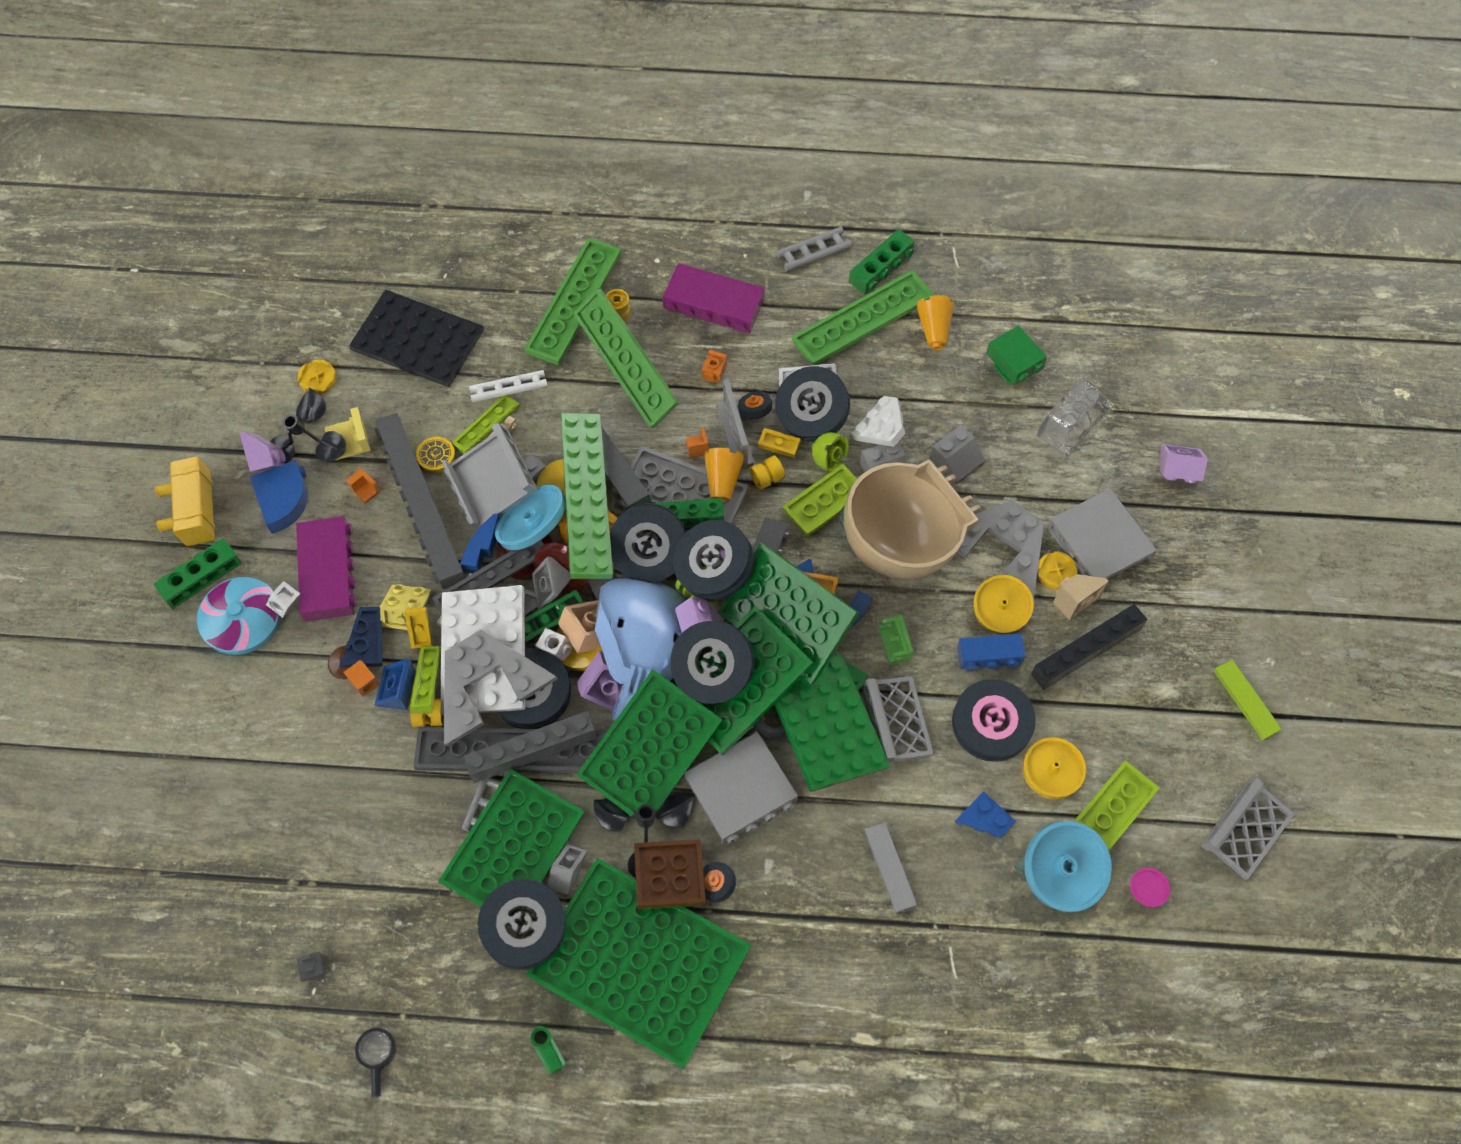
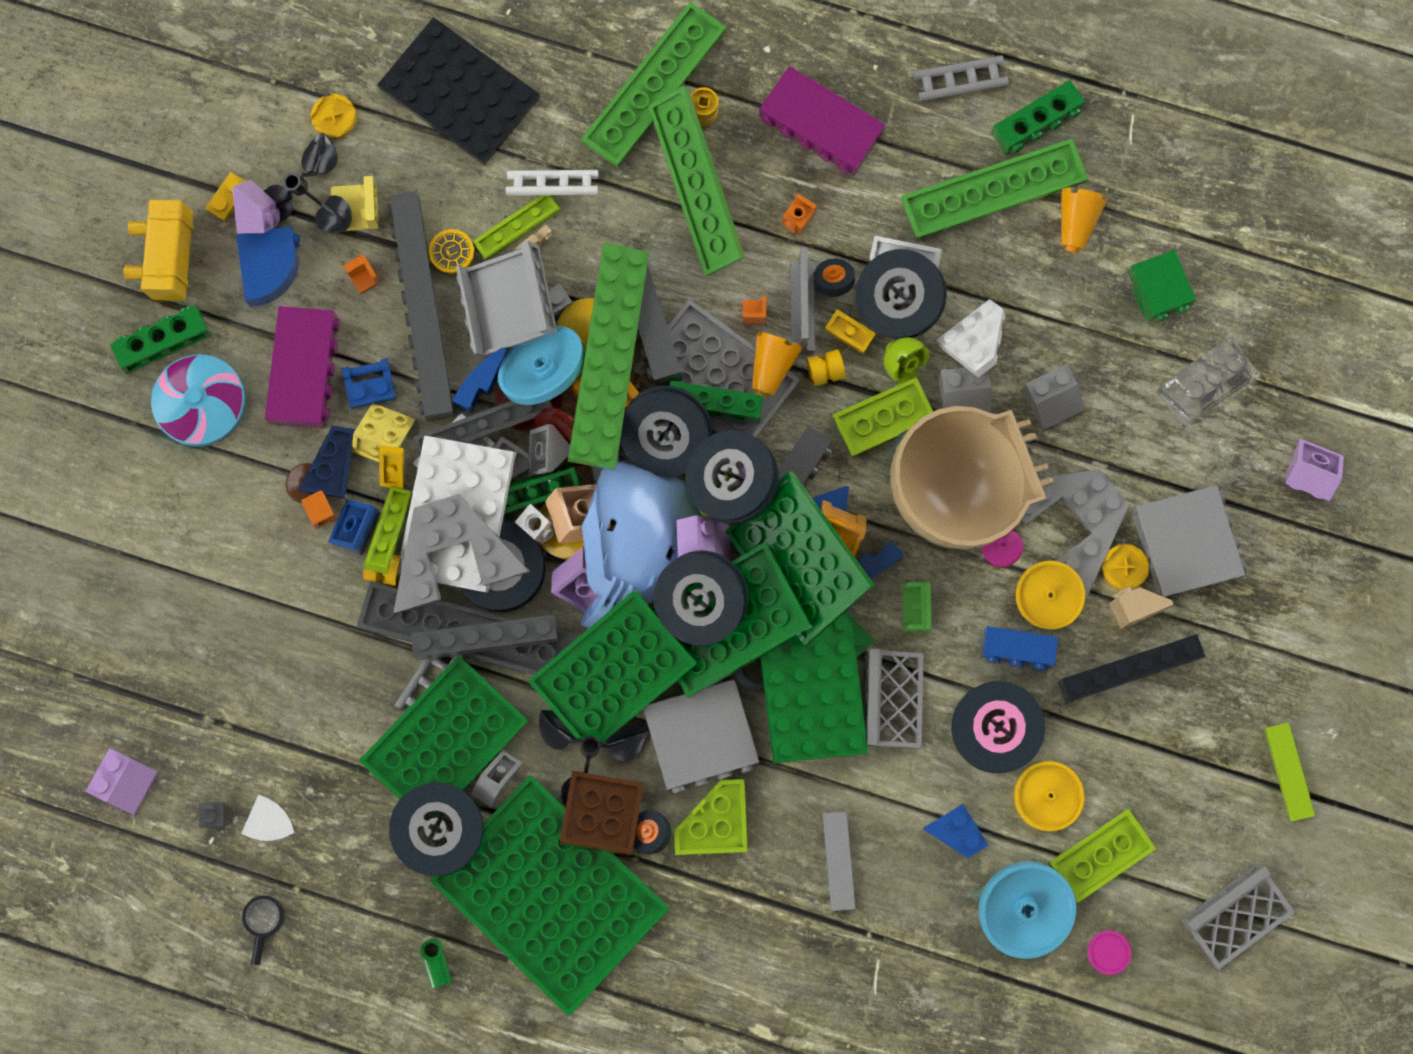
camera: 15 degrees right, 15 degrees up
white brick [266,581,300,617] -> none
none -> lavender slope [85,748,158,815]
none -> yellow plate [205,172,245,223]
none -> white sticker [241,794,294,841]
none -> blue plate [342,358,396,409]
none -> lime plate [674,779,748,855]
none -> dark pink piece [981,529,1023,567]

